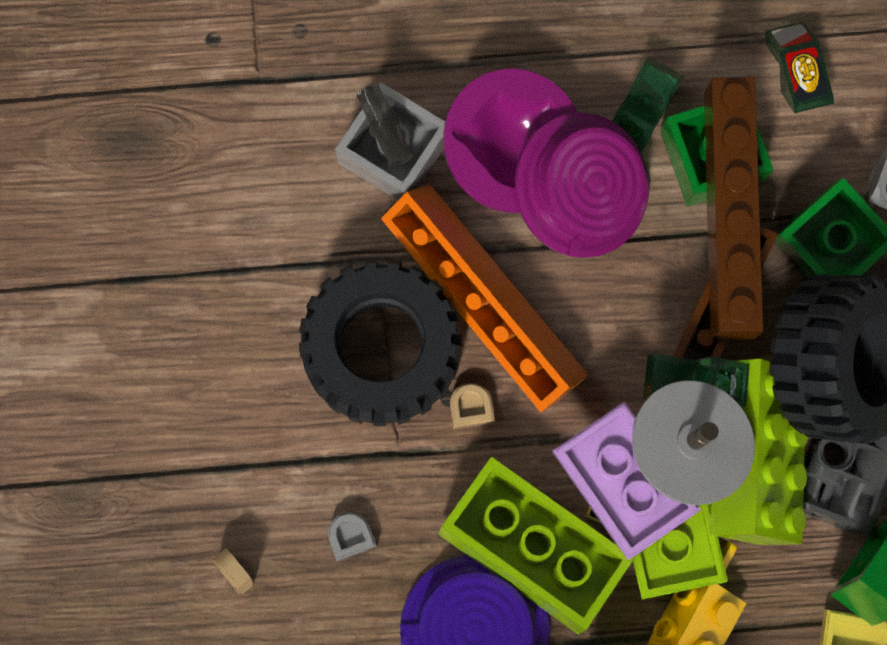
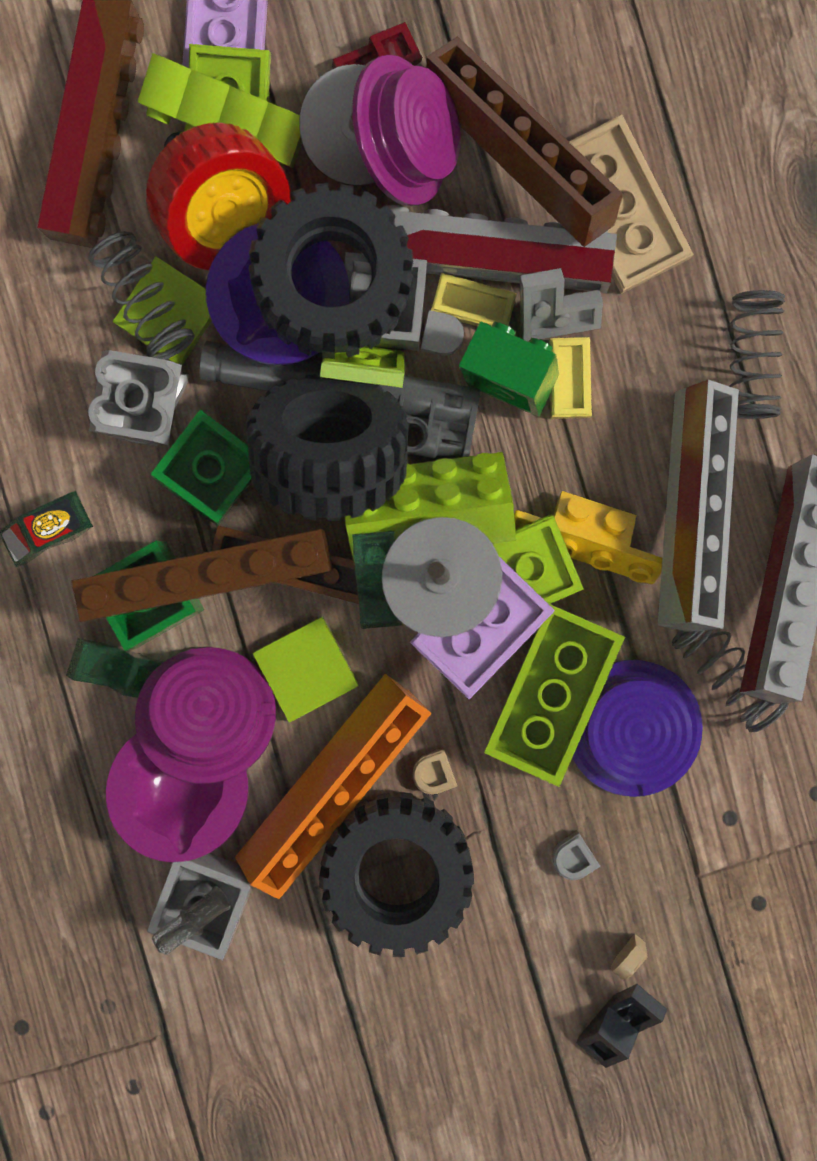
camera: 105 degrees left, 10 degrees up
none -> lime tile [252,617,359,723]
none -> black slope [576,984,667,1068]

